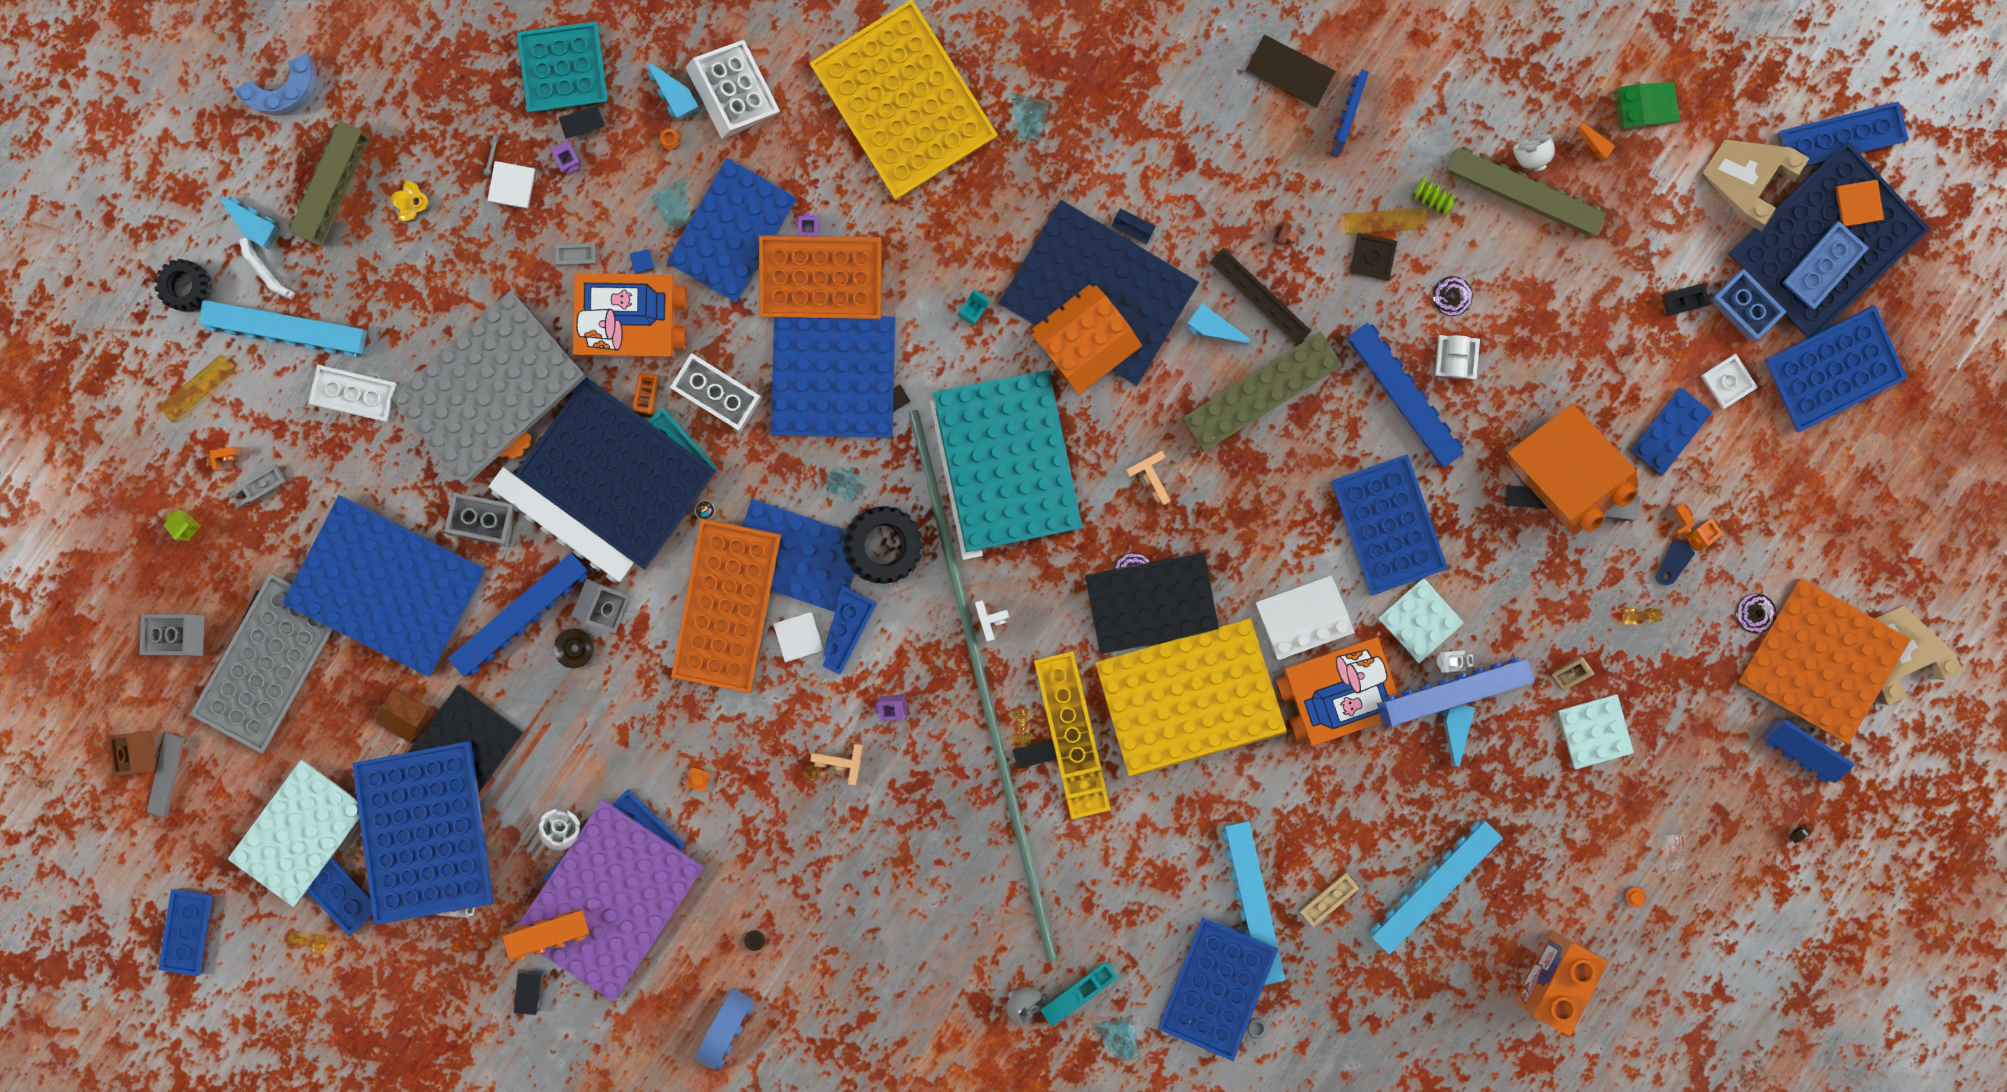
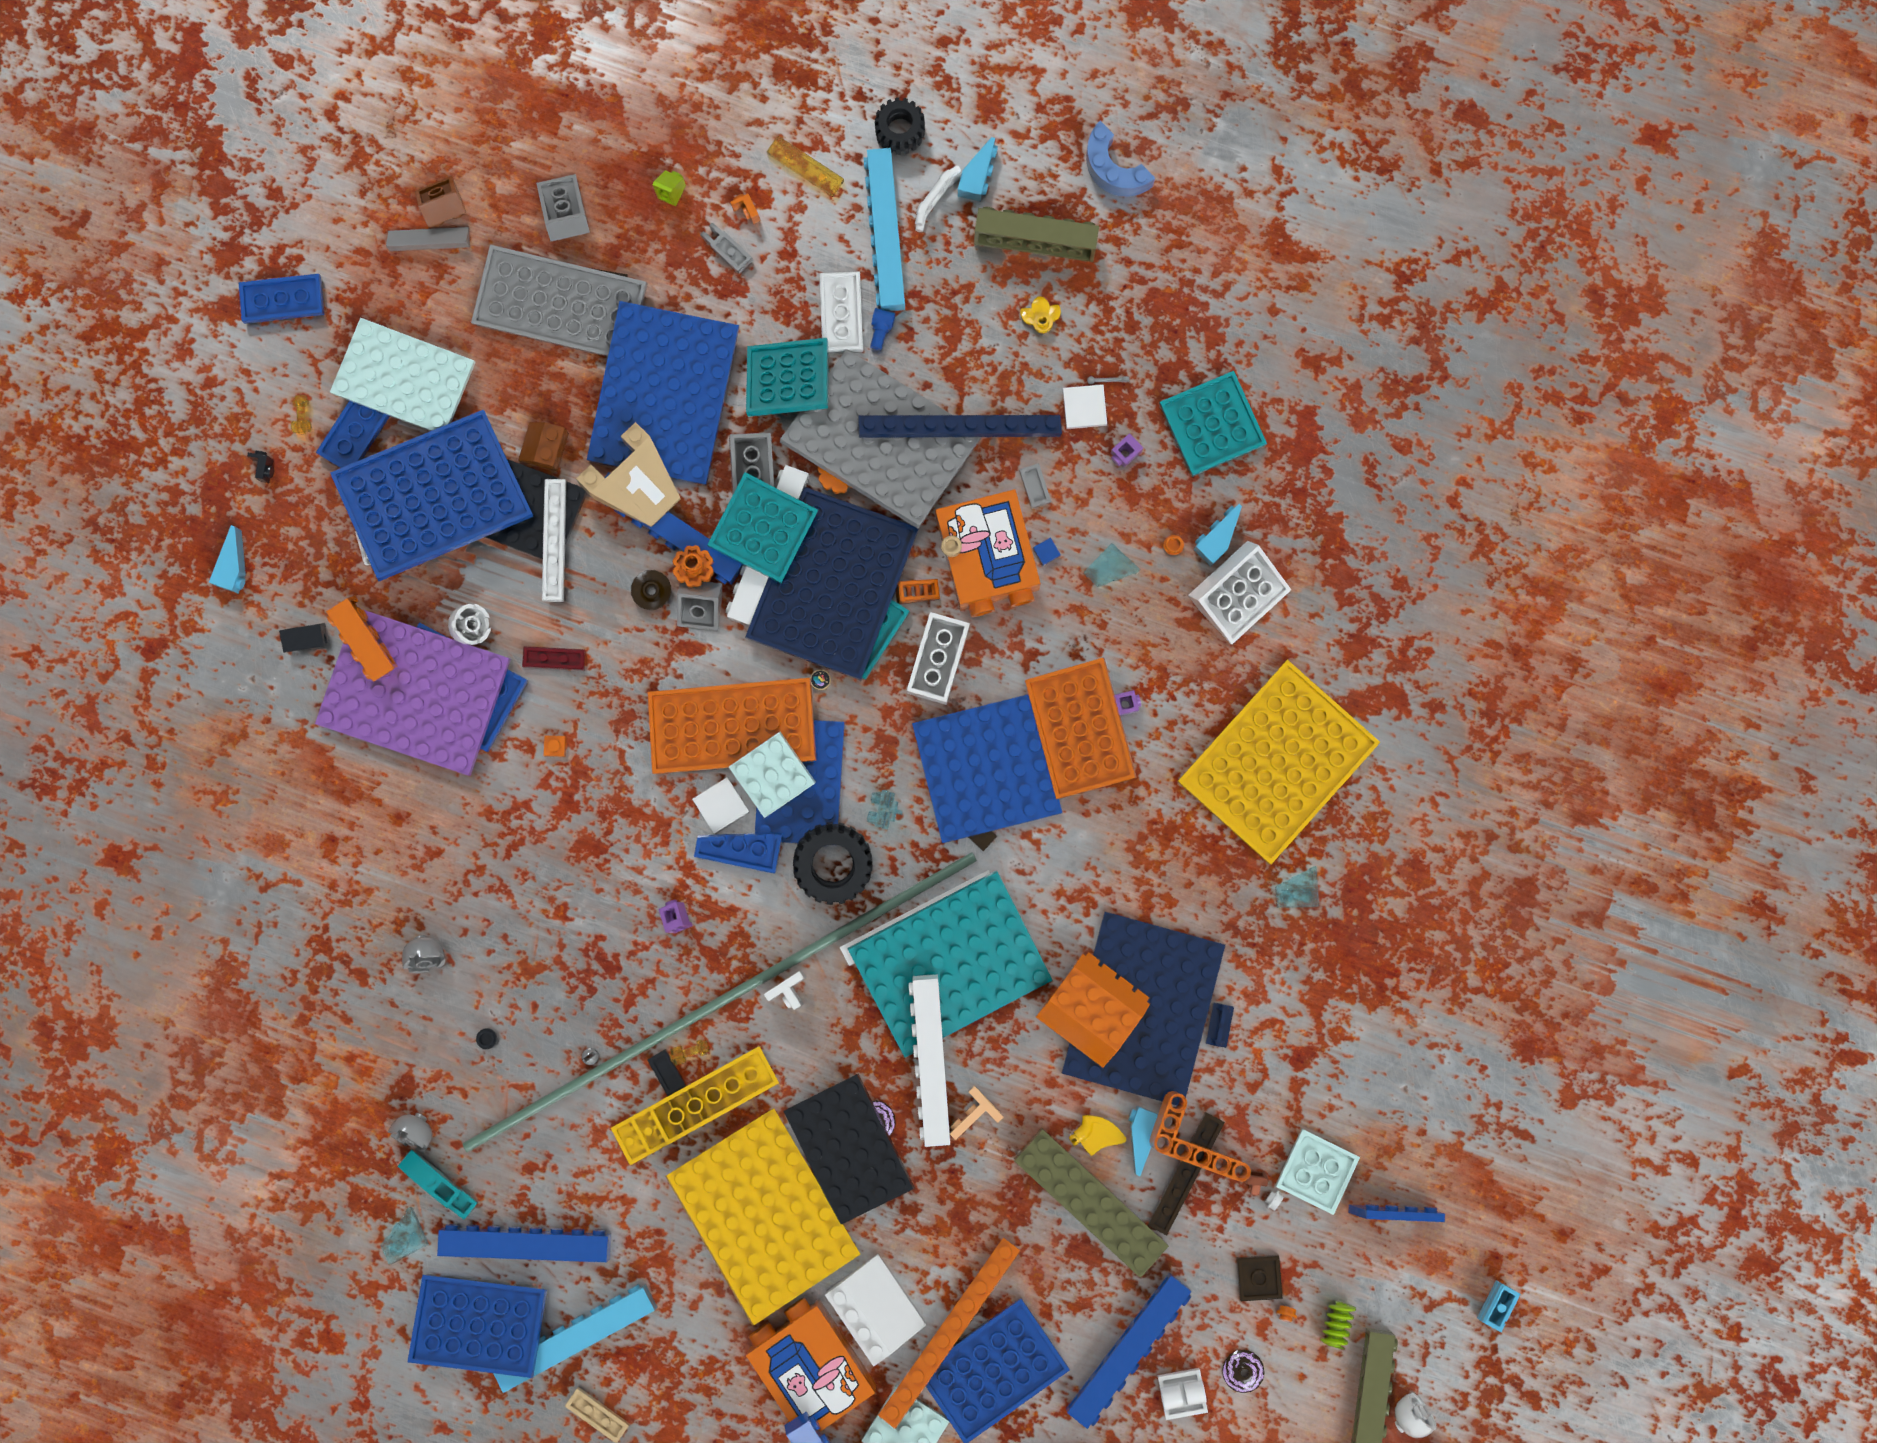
camera: 80 degrees right, 5 degrees down
black hinge [559,105,605,139] -> none
blue plate [666,158,797,303] -> none
medium blue brick [694,988,755,1071] -> none
dark brown tile [744,930,765,951] -> none
clear yellow hinge [803,765,821,782] -> none
light nougat bracket [810,743,863,785] -> none
teal bracket [957,290,990,326] -> none
dark brown tile [1245,34,1336,108] -> none
light grey tile [1247,1017,1268,1039] -> none
clear yellow tile [1344,208,1427,234] -> none
none -> medium azure slope [209,525,246,594]
none -> black bracket [247,450,274,483]
none -> light grey cylinder [402,935,445,973]
none -> blue brick [437,1224,611,1263]
none -> black plate [476,1028,498,1049]
none -> dark red tile [522,646,586,671]
none -> white tile [542,479,566,602]
none -> tan wedge [576,422,681,527]
none -> light grey hinge [582,1048,599,1065]
none -> orange plant [672,545,714,588]
none -> teal plate [707,472,818,583]
none -> light aqua plate [729,732,816,818]
none -> teal plate [746,338,828,417]
none -> dark blue plate [858,415,1062,438]
none -> blue pin [870,308,895,351]
none -> orange plate [878,1238,1021,1429]
none -> white brick [909,974,950,1147]
none -> tan tile [941,536,962,557]
none -> yellow arm [1069,1115,1126,1156]
none -> orange beam [1149,1091,1251,1182]
none -> white plate [1265,1191,1284,1211]
none -> light aqua plate [1275,1128,1360,1215]
none -> orange plate [1276,1305,1297,1323]
none -> medium azure brick [1477,1280,1521,1332]

